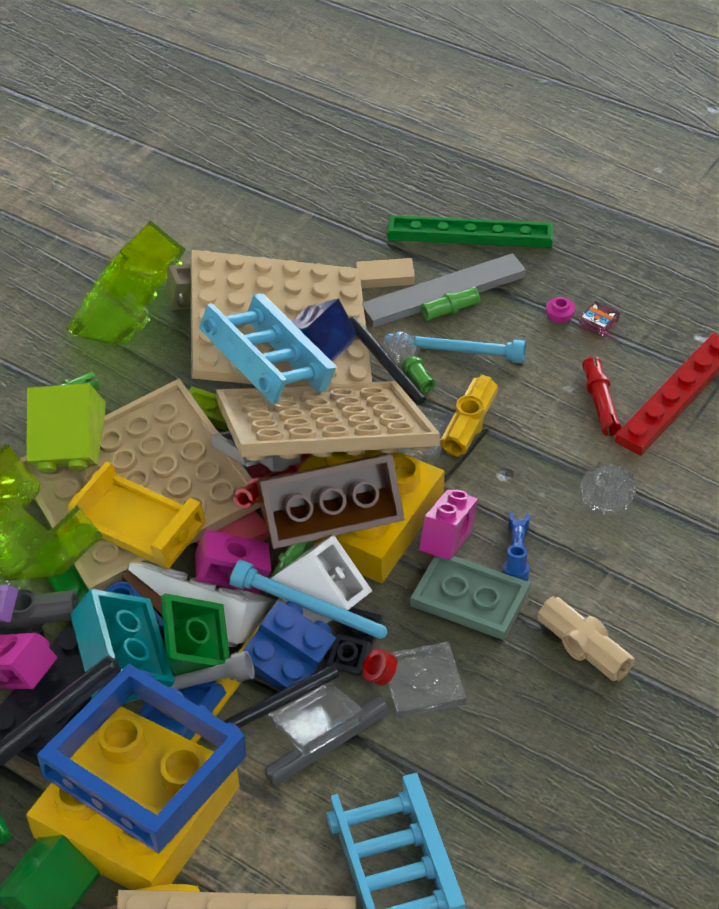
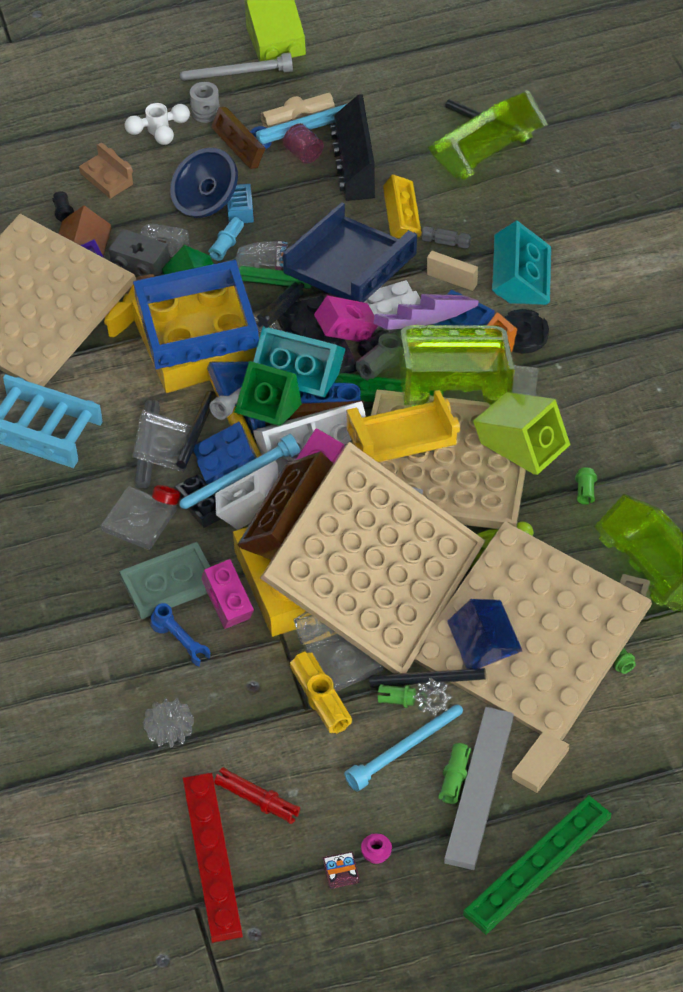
camera: 130 degrees right, 5 degrees up
medium azure fence [199,293,337,405] -> none
tan piece [537,596,635,682] -> none

